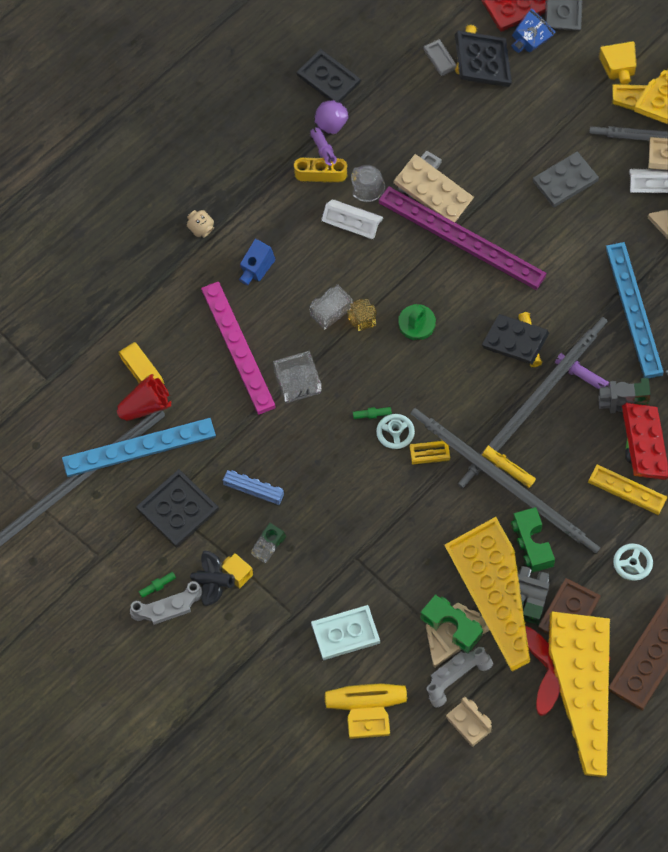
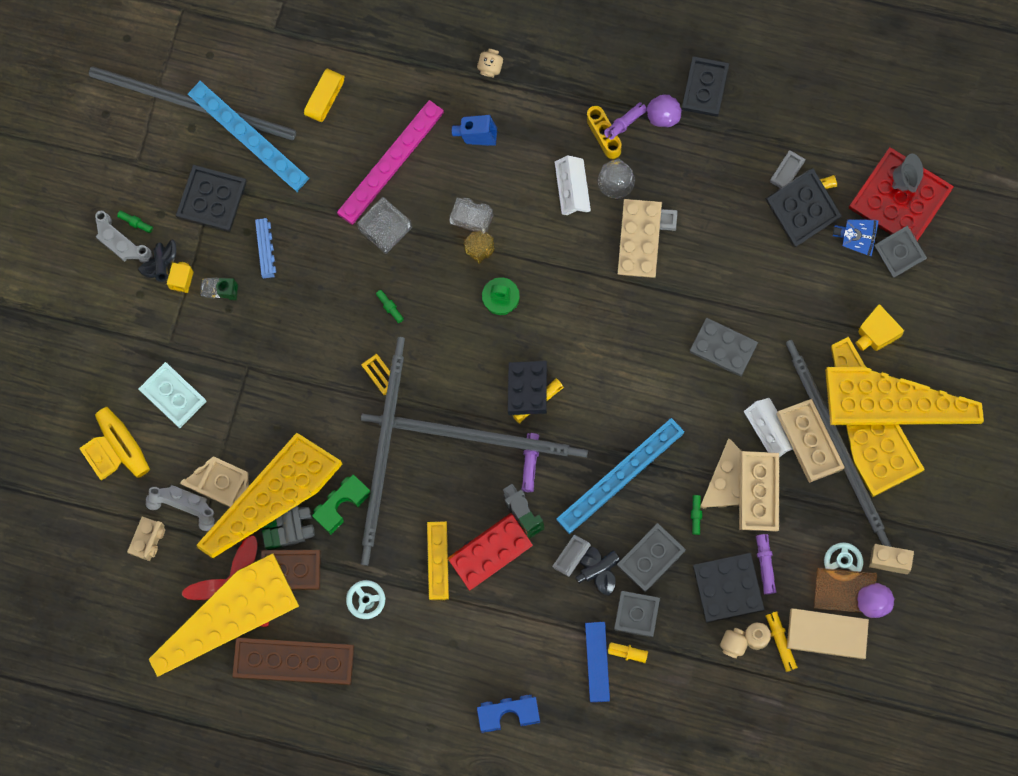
camera: 65 degrees right, 10 degrees up
red cone [117,374,172,421] -> none
light aqua piece [376,414,415,449] -> none
magenta plate [379,187,546,290] -> none
green arch [420,594,483,654] -> none
yellow pin [481,445,536,488] -> none

